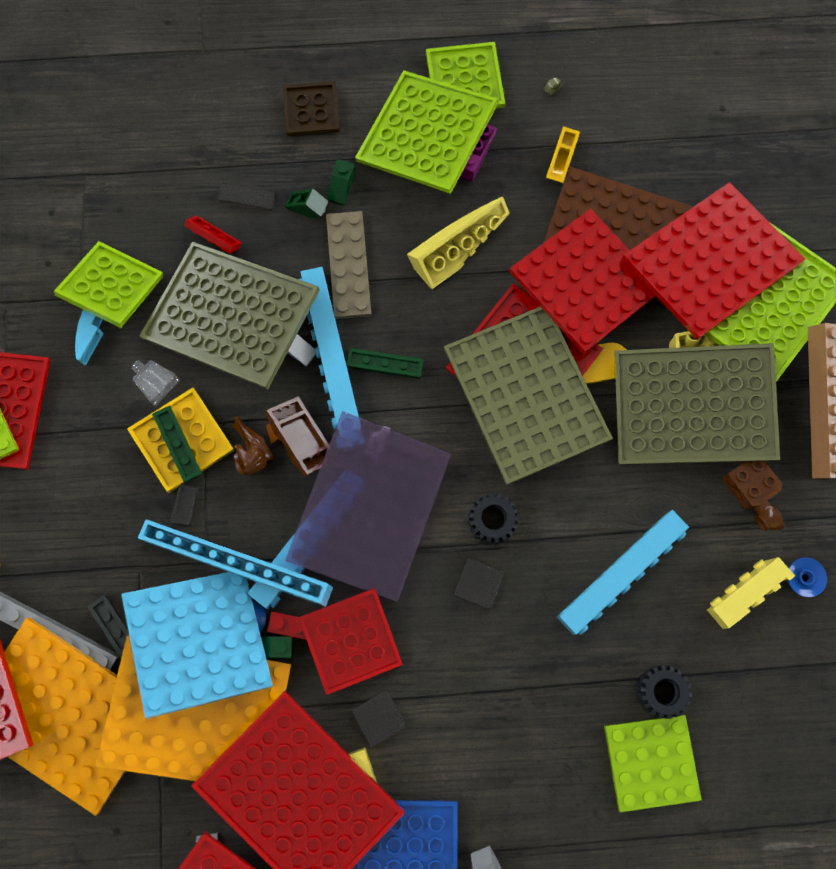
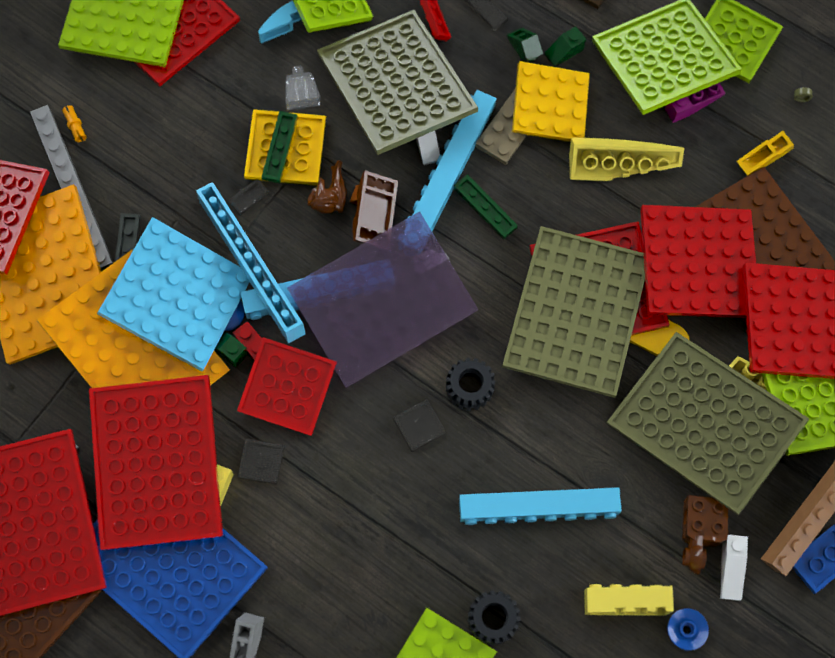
camera: 40 degrees right, 5 degrees down
none -> yellow plate [512,61,589,142]
none -> white slope [720,535,748,601]

